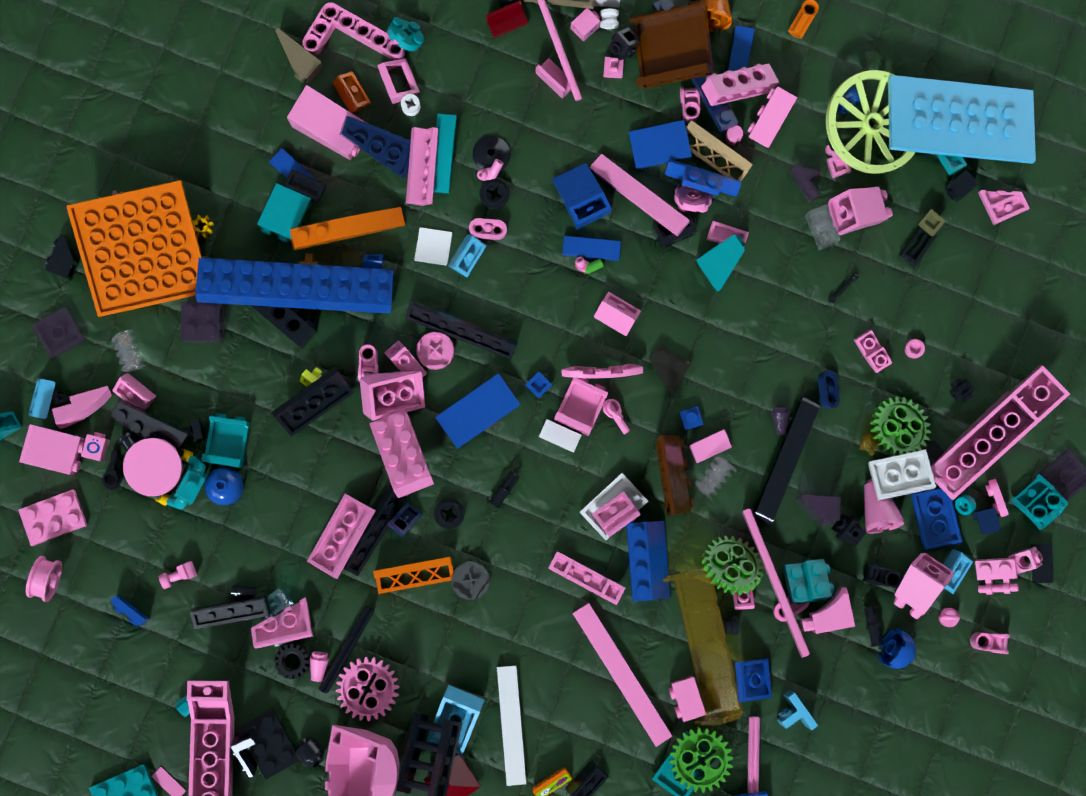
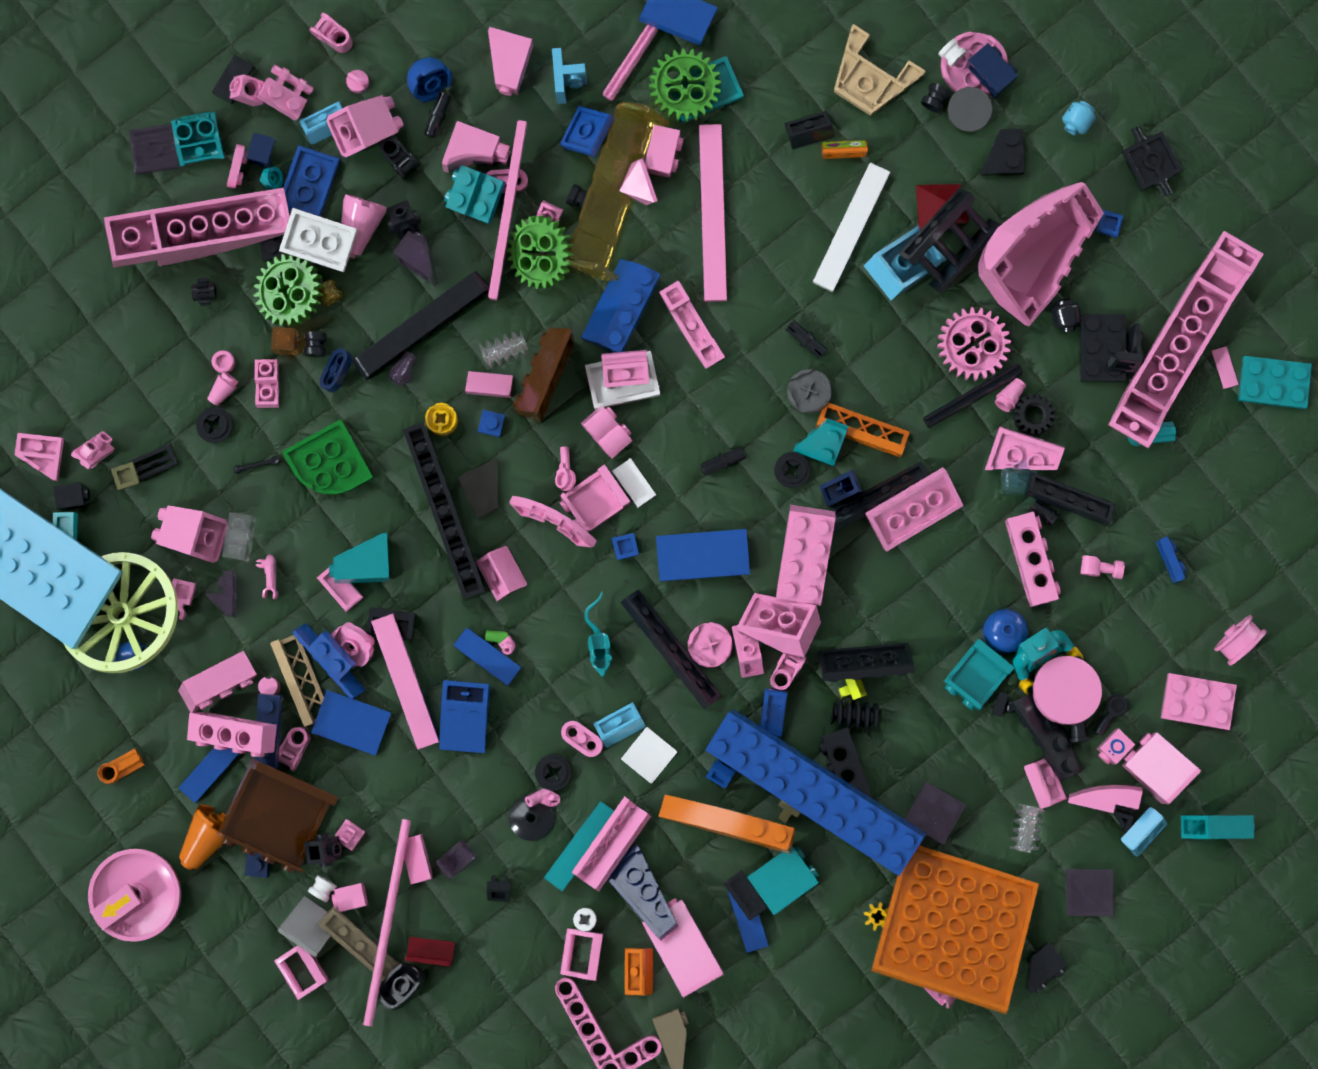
camera: 140 degrees left, 0 degrees up
teal plate [387,17,424,51] -> none
none -> bright pink hips [71,431,115,469]
none -> black gear [196,407,233,443]
none -> bright pink cone [207,372,238,406]
none -> bright pink piece [256,554,279,600]
none -> clear orange brick [271,327,299,355]
none -> green plate [282,419,374,495]
none -> black wheel [303,332,327,358]
none -> black brick [403,422,487,601]
none -> yellow wheel [425,403,458,436]
none -> clear purple bracket [436,840,477,879]
none -> black tile [487,875,511,902]
none -> bright pink slope [488,27,533,96]
none -> bright pink brick [581,406,632,458]
none -> teal animal [584,592,612,677]
none -> slope [619,158,658,205]
none -> blue plate [760,688,788,737]
none -> black pin [785,319,828,359]
none -> teal wing [793,418,849,466]
none -> black piece [830,697,879,731]
none -> bright pink brick [1005,512,1061,608]

